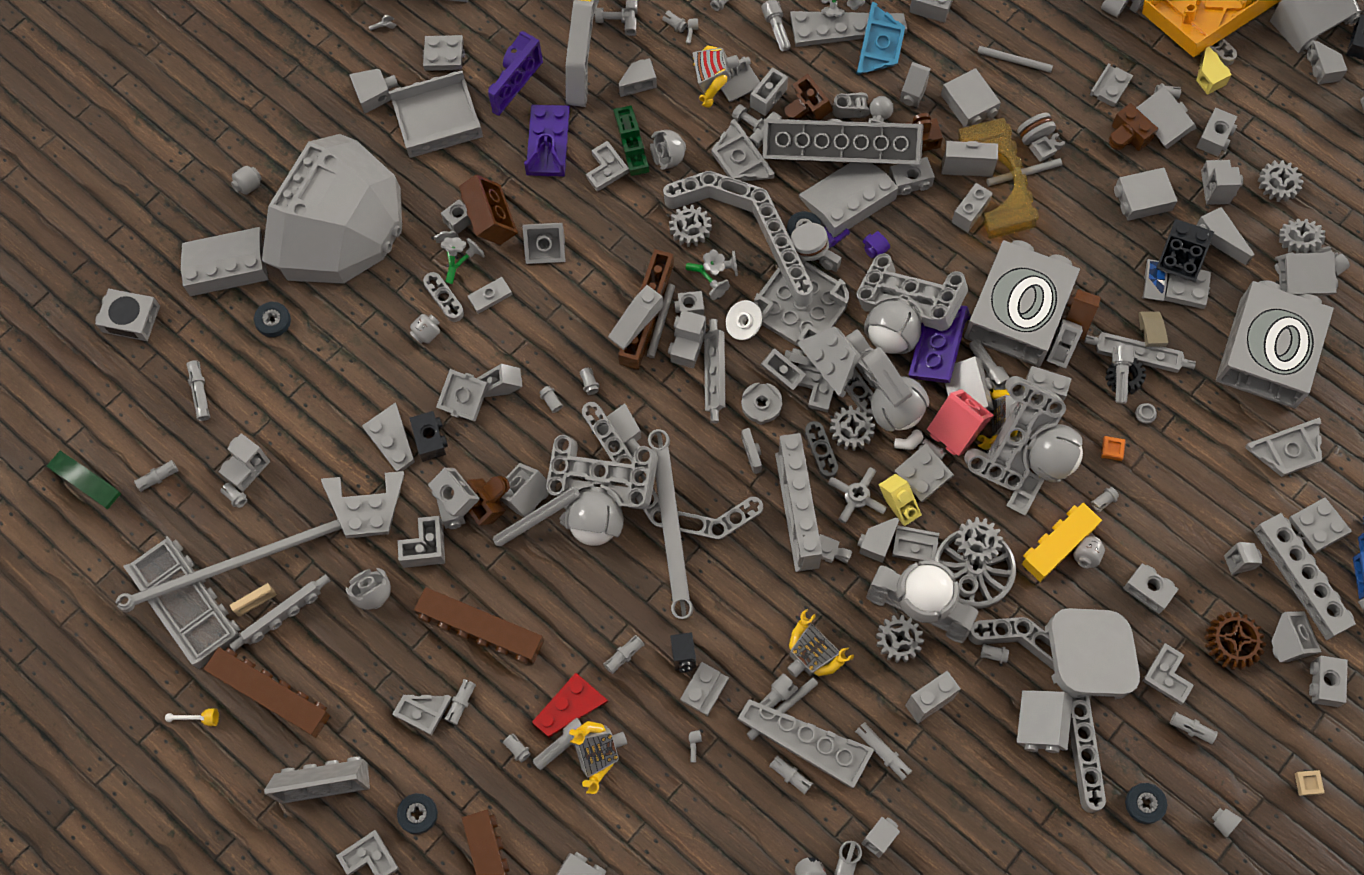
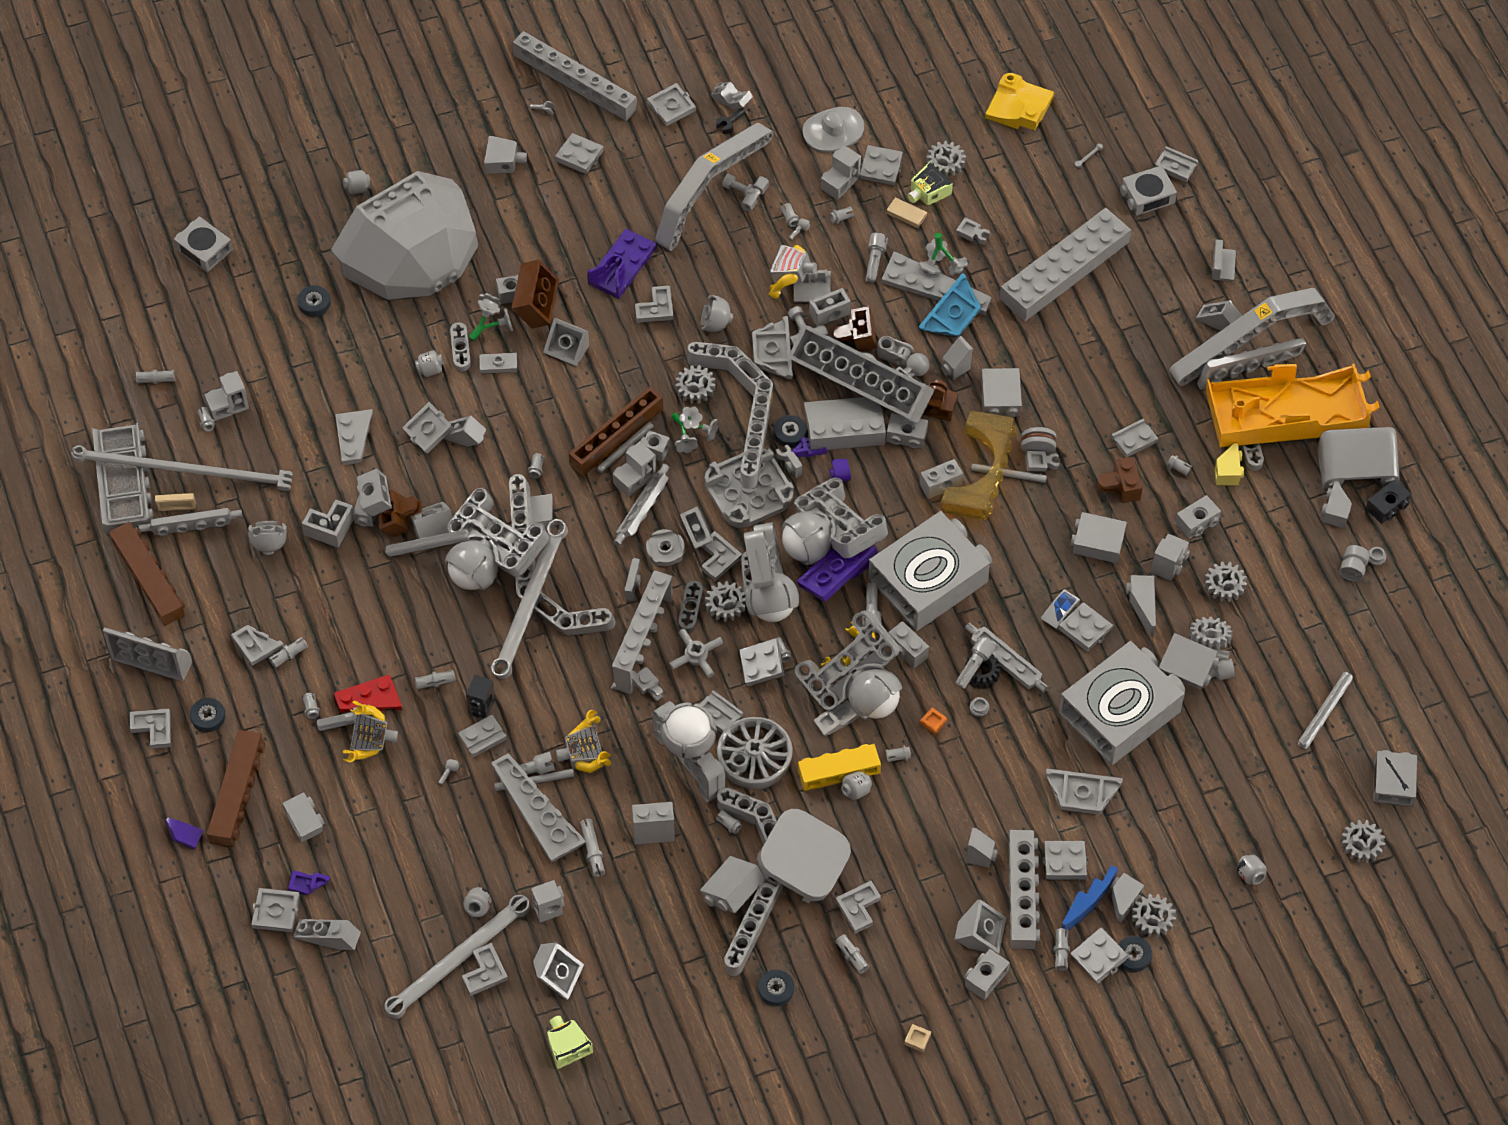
camera: 25 degrees right, 10 degrees down
dark green slope [46,451,121,510] -> none
hinge [165,708,219,726] -> none
light grey slope [181,227,268,296] -> none
light grey pin [186,360,210,421] -> none
light grey wing [321,471,404,538] -> none
light grey panel [389,71,483,158] -> none
black brick [409,411,448,462] -> none
reddish brown brick [414,587,544,664] -> none
dark purple plate [488,31,543,116] -> none
light grey pin [540,386,563,413] -> none
light grey slope [608,285,663,350] -> none
dark green slope [613,105,650,176] -> none
light grey slope [619,58,657,97] -> none
white dish [726,300,762,340] -> none
light grey pin [769,755,813,795] -> none
light grey plate [784,348,815,367] -> none
light grey head [790,223,829,261] -> none
light grey wing [797,326,861,397] -> none
light grey slope [857,518,899,563] -> none
light grey gear [876,615,924,663] -> none
light yellow slope [879,474,922,526] -> none
white arm [894,430,924,450] -> none
coral slope [927,389,994,456] -> none
light grey container [942,141,998,177] -> none
container [945,357,994,411] -> none
light grey gear [955,517,1003,564] -> none
light grey bar [977,46,1053,73] -> none
light grey brick [1046,318,1083,368] -> none
reddish brown brick [1060,289,1101,340] -> none
light grey brick [1123,563,1178,614] -> none
light grey container [1136,86,1197,149] -> none
dark tan slope [1138,312,1168,347] -> none
black slope [1156,219,1215,282] -> none
reddish brown gear [1204,612,1266,670] -> none
light grey hat [1212,808,1242,838] -> none

